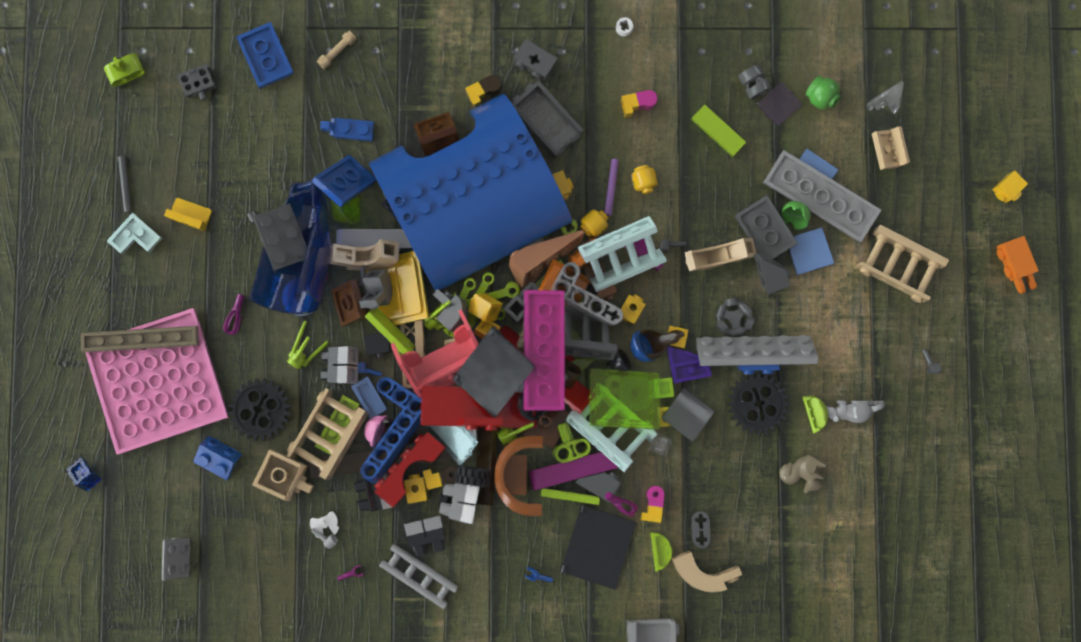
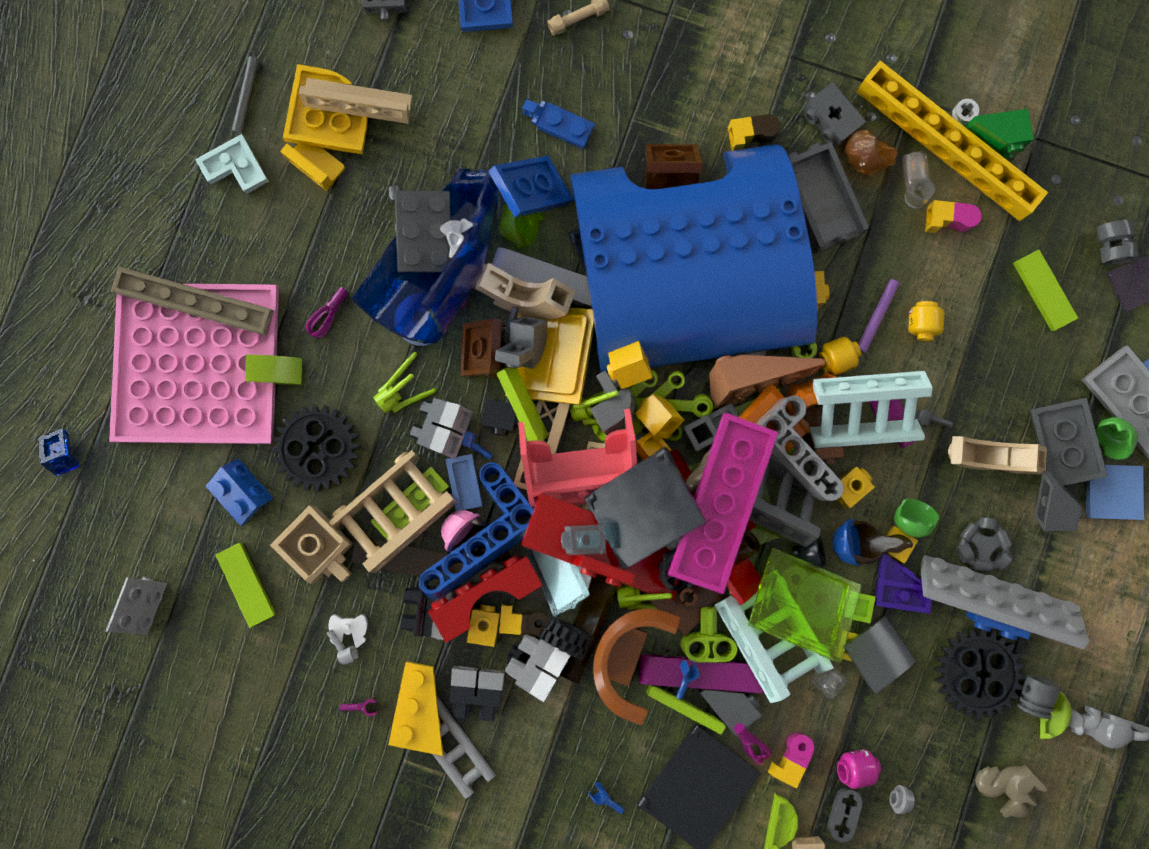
camera: 20 degrees right, 0 degrees up
none -> lime tile [215,542,276,628]
none -> lime slope [245,354,302,385]
none -> yellow plate [283,64,368,155]
none -> tan fence [299,78,413,124]
none -> yellow wing [388,661,444,756]
none -> white piece [440,219,479,259]
none -> clear light blue brick [561,524,606,555]
none -> yellow brick [607,341,653,389]
none -> blue hand [676,660,700,699]
none -> dark pink head [837,749,881,789]
none -> clear orange hair [845,130,898,175]
none -> yellow brick [856,61,1048,221]
none -> light grey plate [889,785,914,814]
none -> bright green hair [894,499,939,538]
none -> clear piece [902,152,935,209]
none -> green slope [965,109,1034,161]
none -> dark grey piece [1017,674,1061,719]

